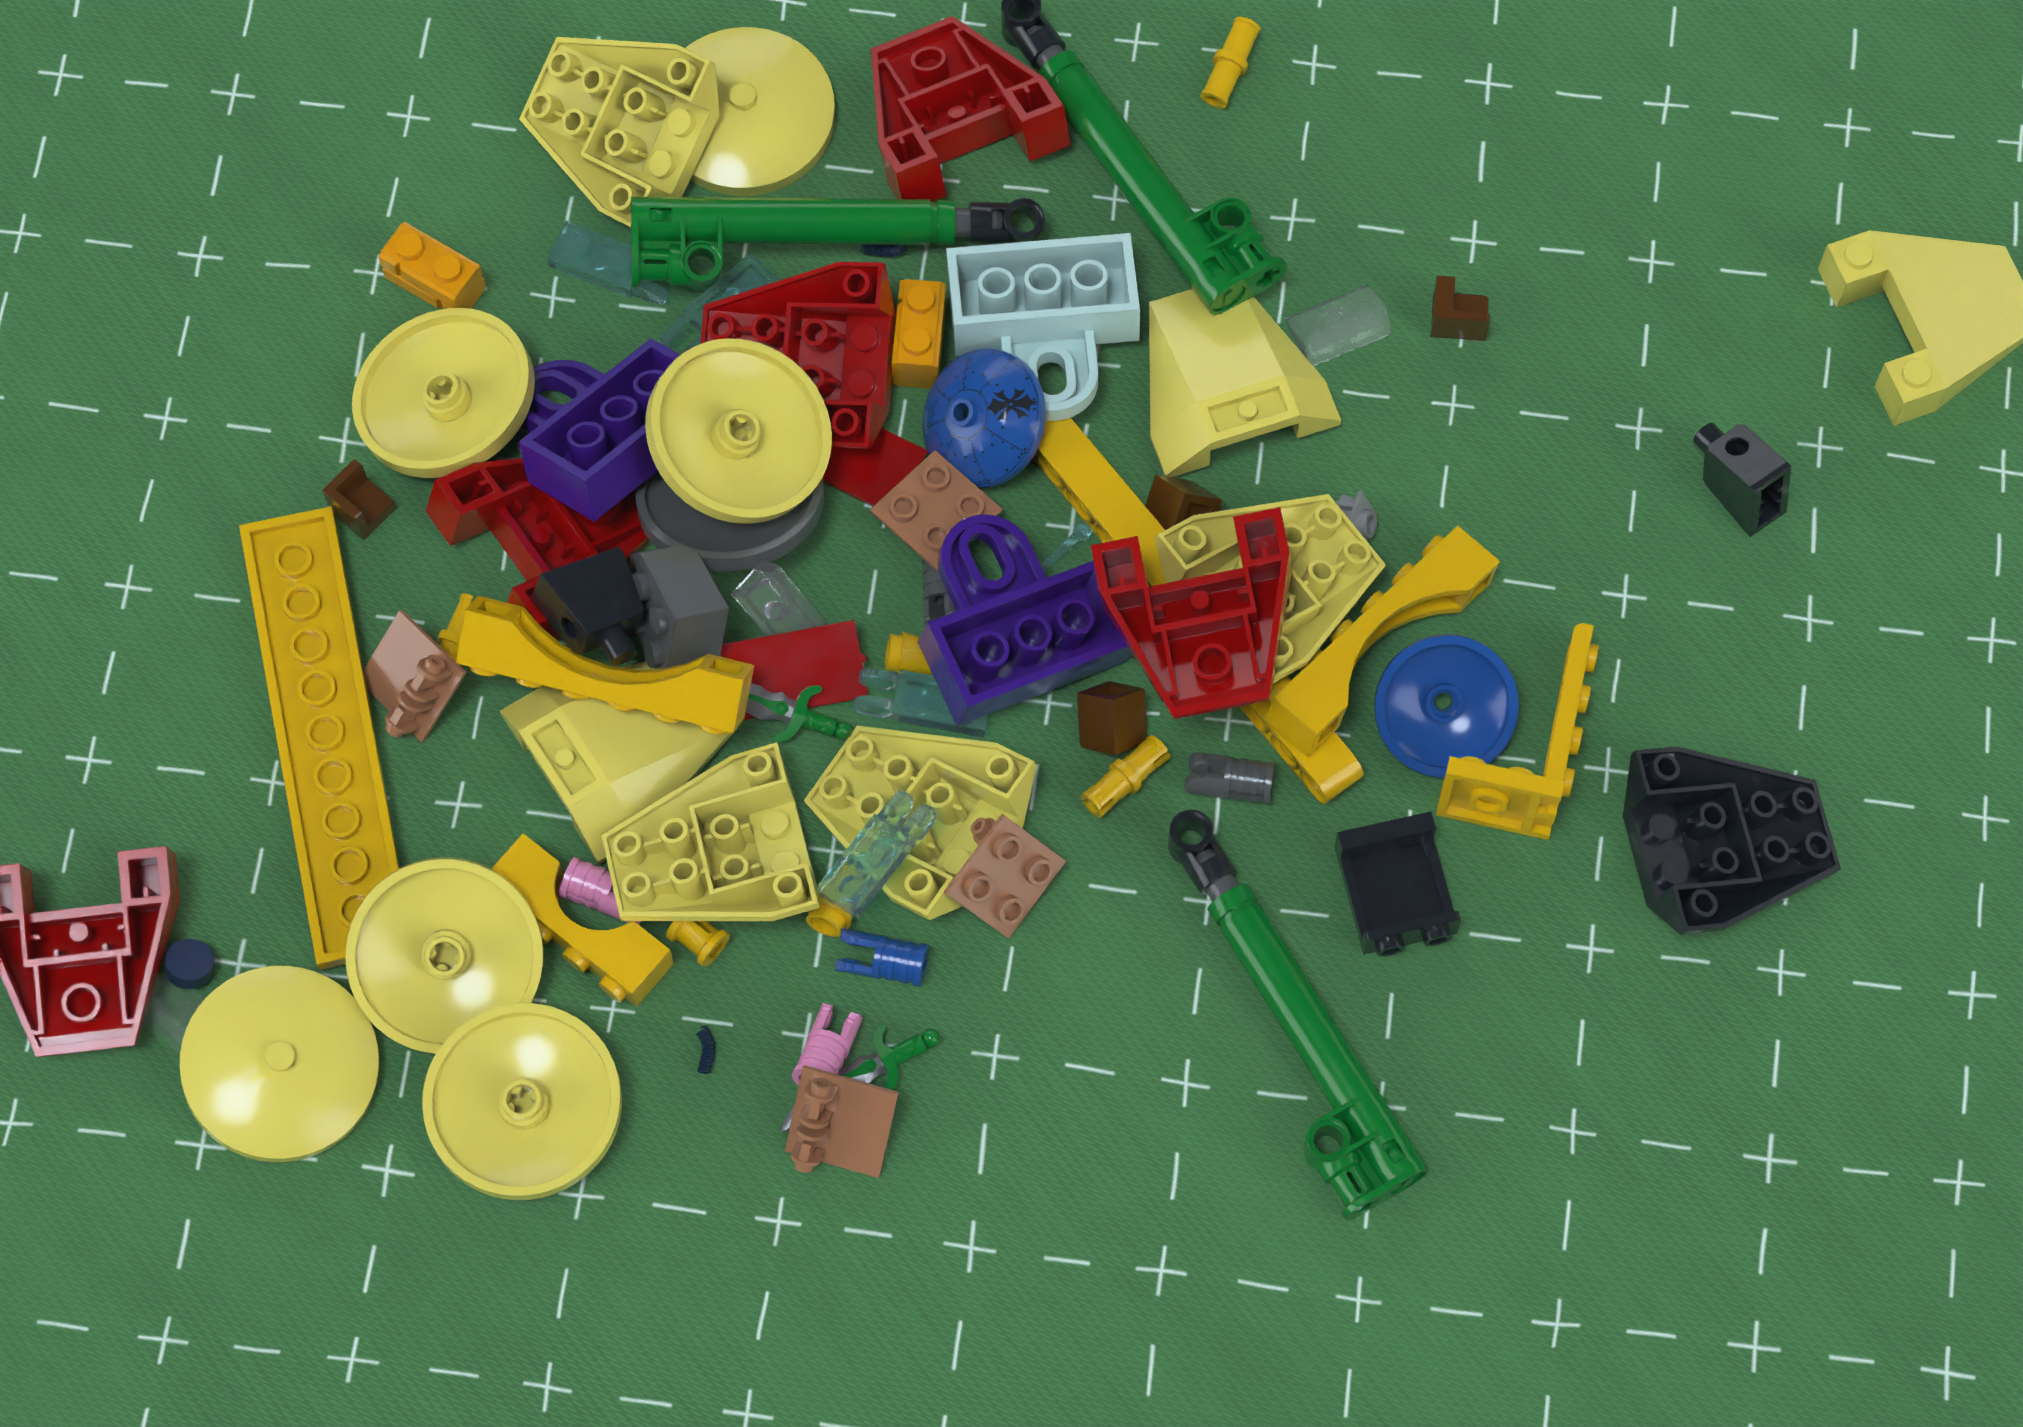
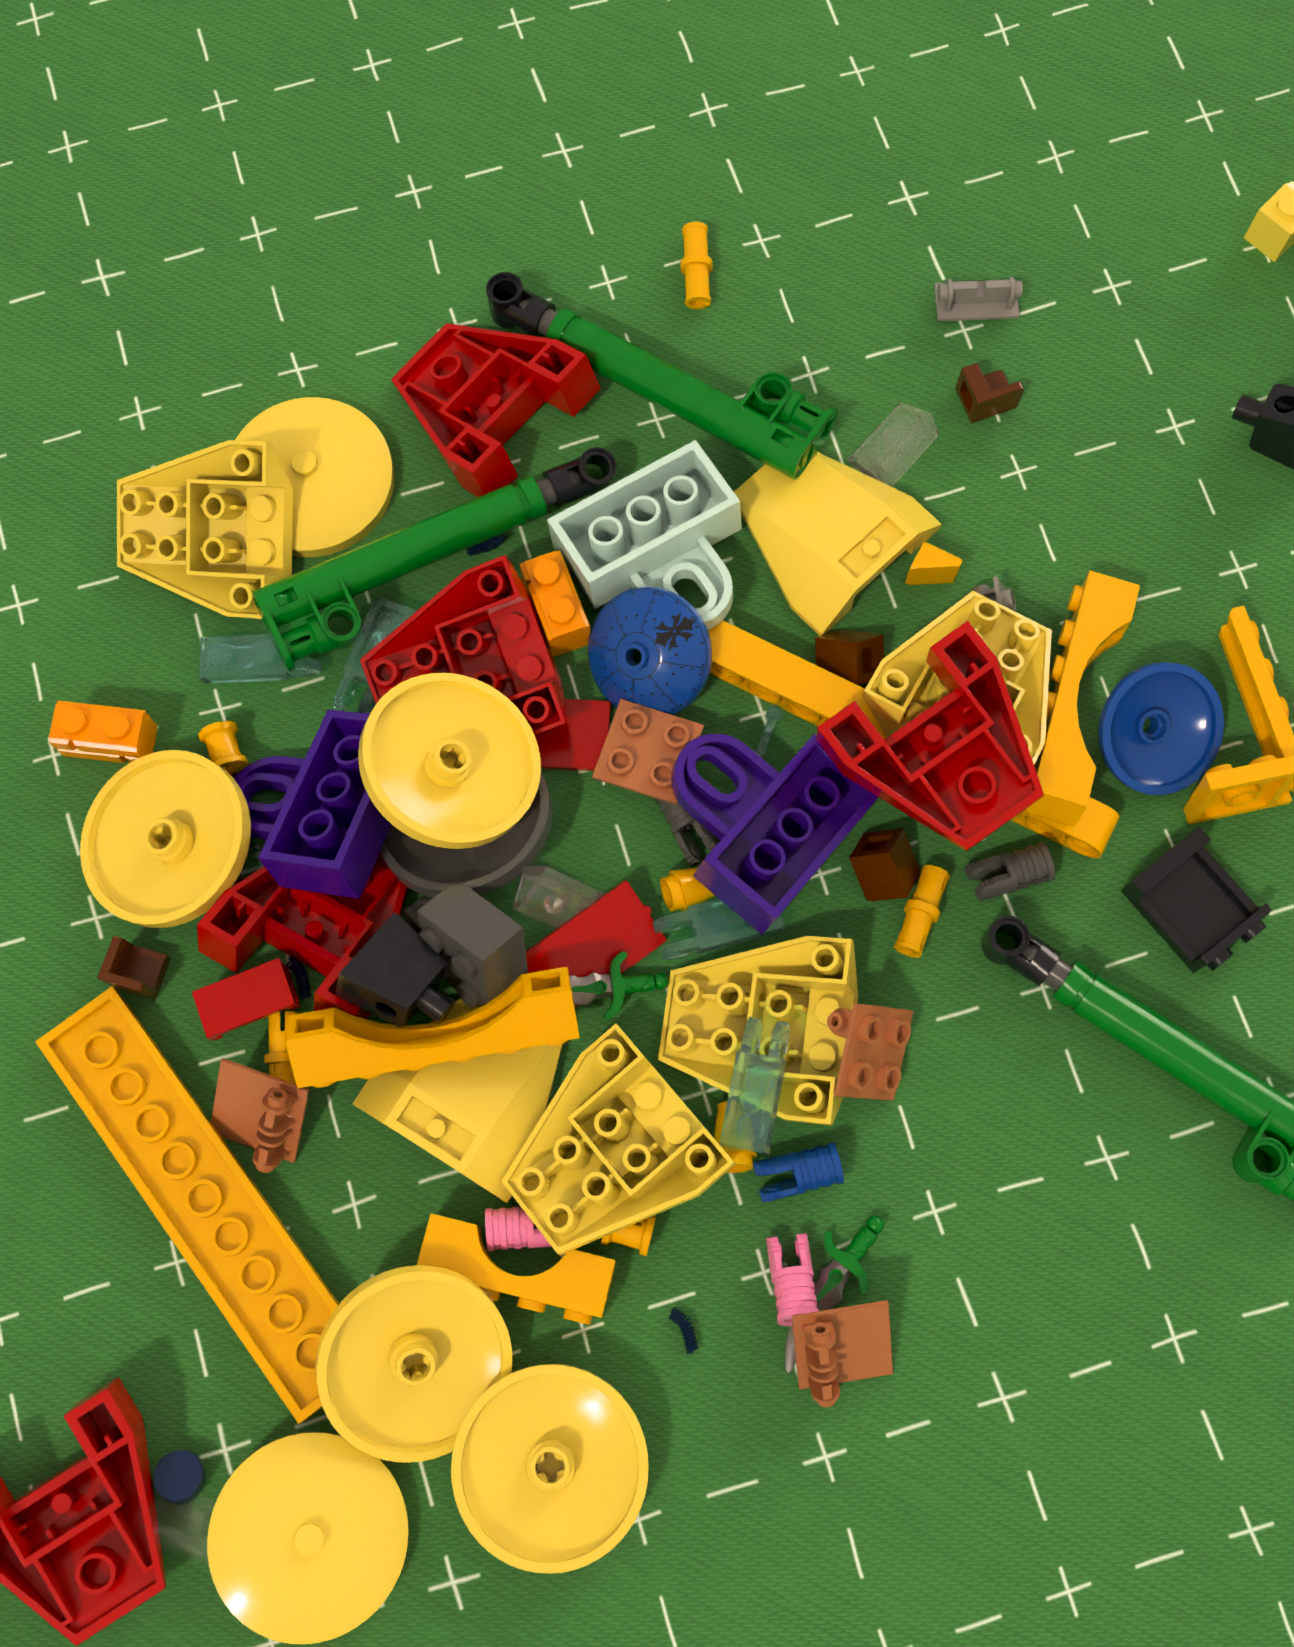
camera: 25 degrees left, 5 degrees up
none -> red hinge [192,958,301,1041]
none -> yellow bush [198,721,249,775]
none -> dark blue leg [286,955,312,999]
none -> yellow slope [905,542,962,585]
none -> light grey hinge [934,277,1023,321]

